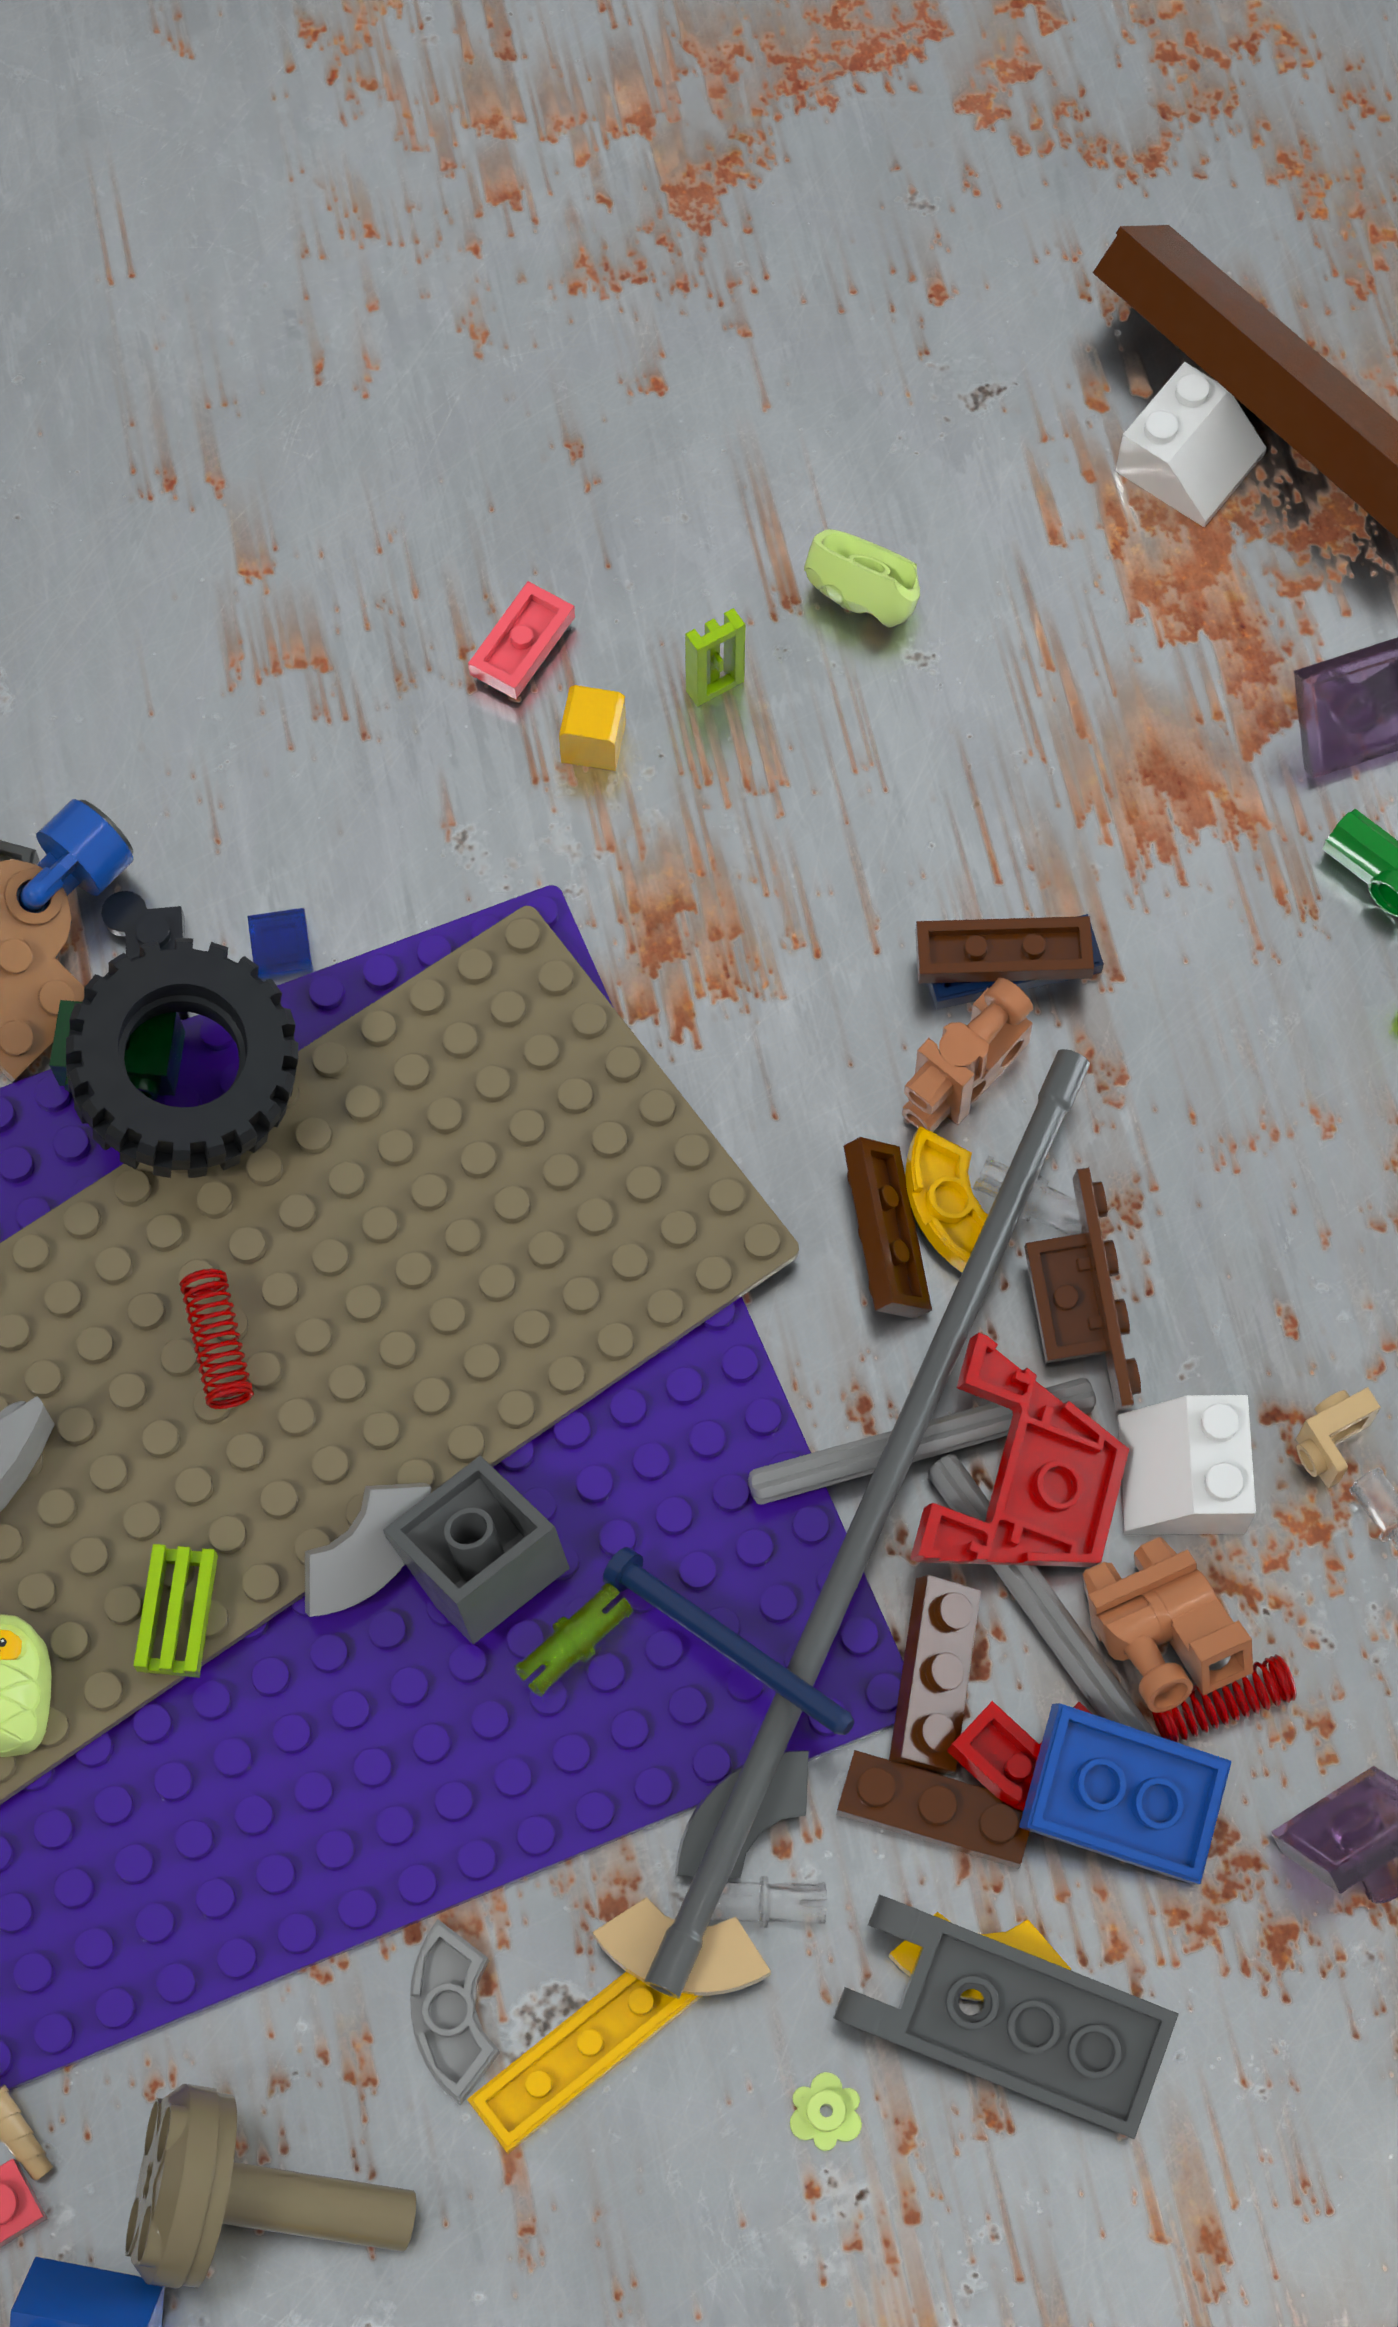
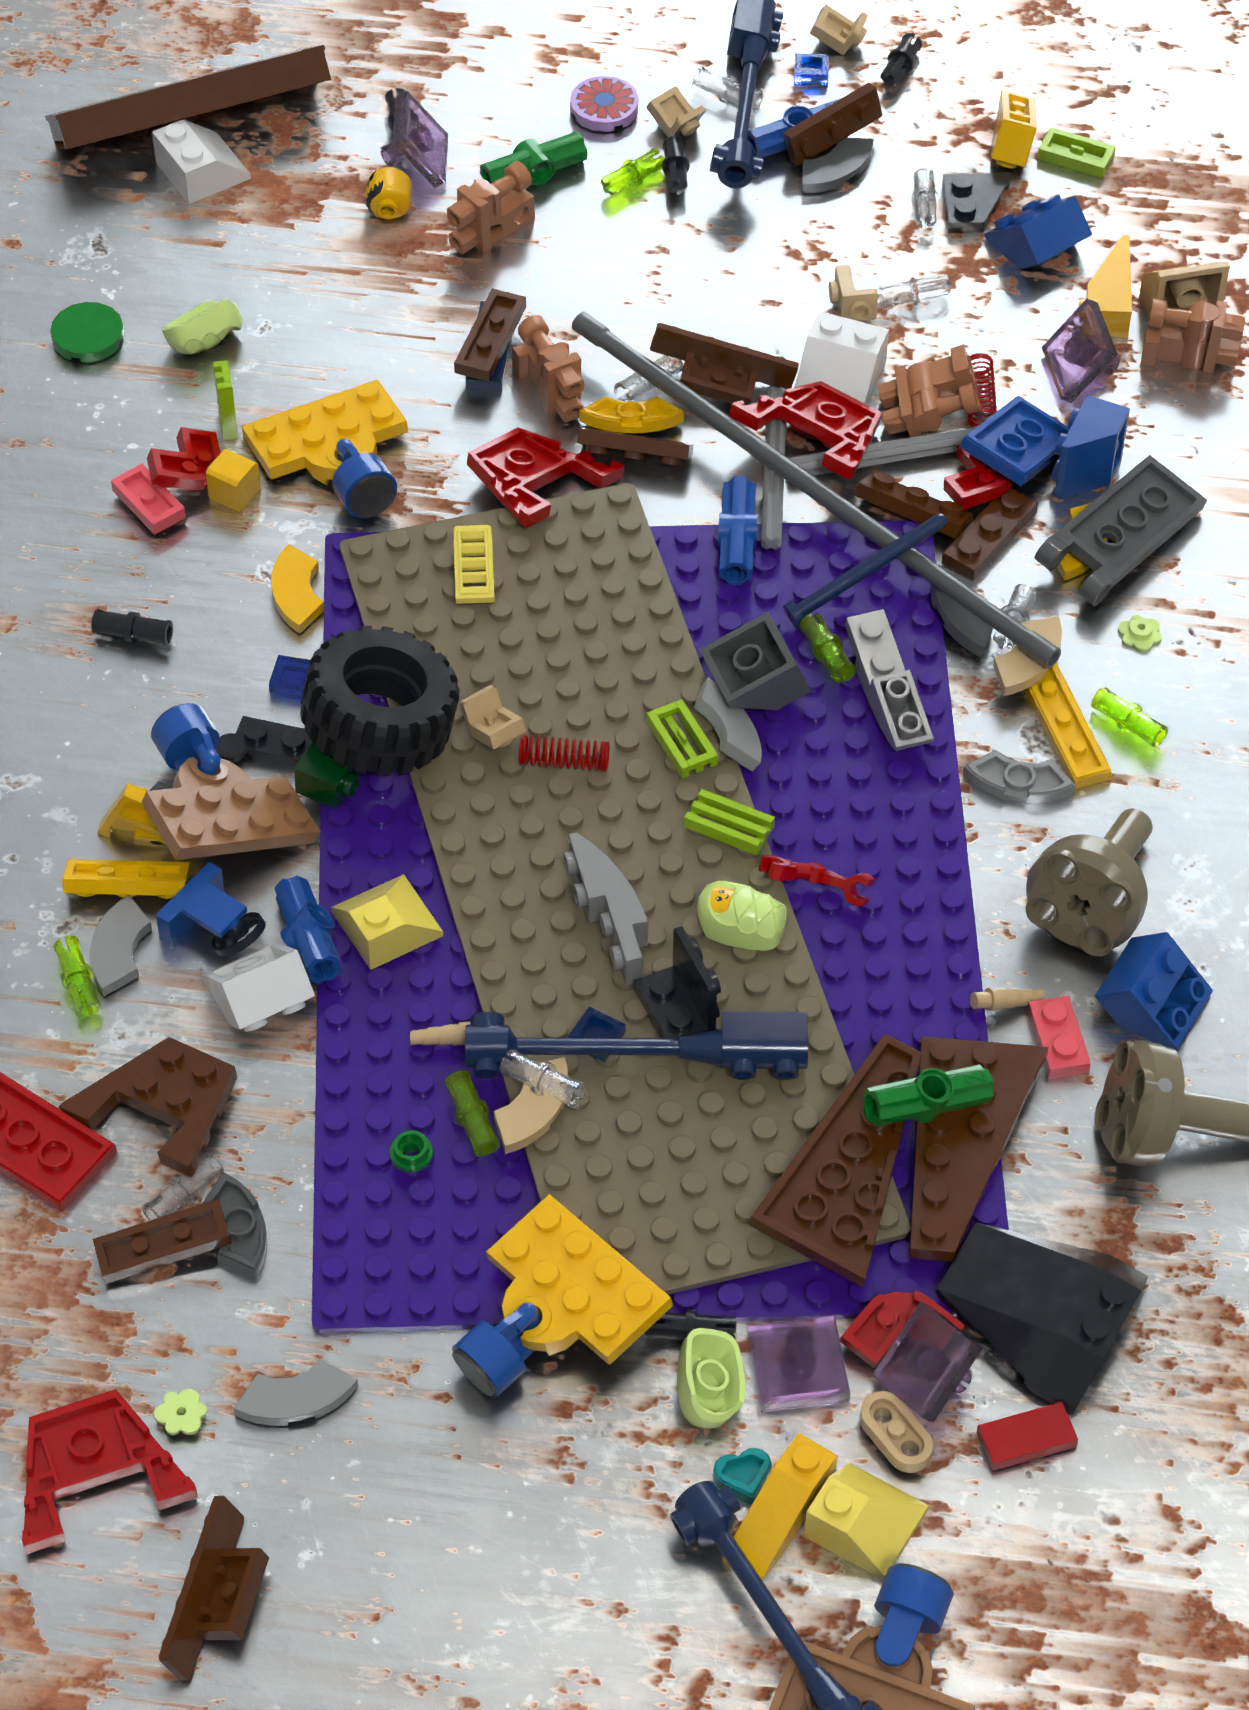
camera: 70 degrees left, 15 degrees down
none -> green tile [50,302,125,363]
none -> black pin [91,609,173,645]
none -> red plate [146,427,221,490]
none -> yellow plate [241,379,408,518]
none -> yellow tile [271,544,324,634]
none -> yellow head [365,167,412,220]
none -> nougat hips [447,161,535,254]
none -> light yellow slope [453,525,495,604]
none -> tan bracket [460,685,527,750]
none -> red wing [466,427,625,528]
none -> lime tile [646,699,718,779]
none -> blue piece [718,476,758,585]
none -> red piece [758,855,875,906]
none -> light grey slope [845,609,934,751]
none -> blue slope [1051,395,1130,499]
none -> clear neon green pin [1091,686,1169,748]

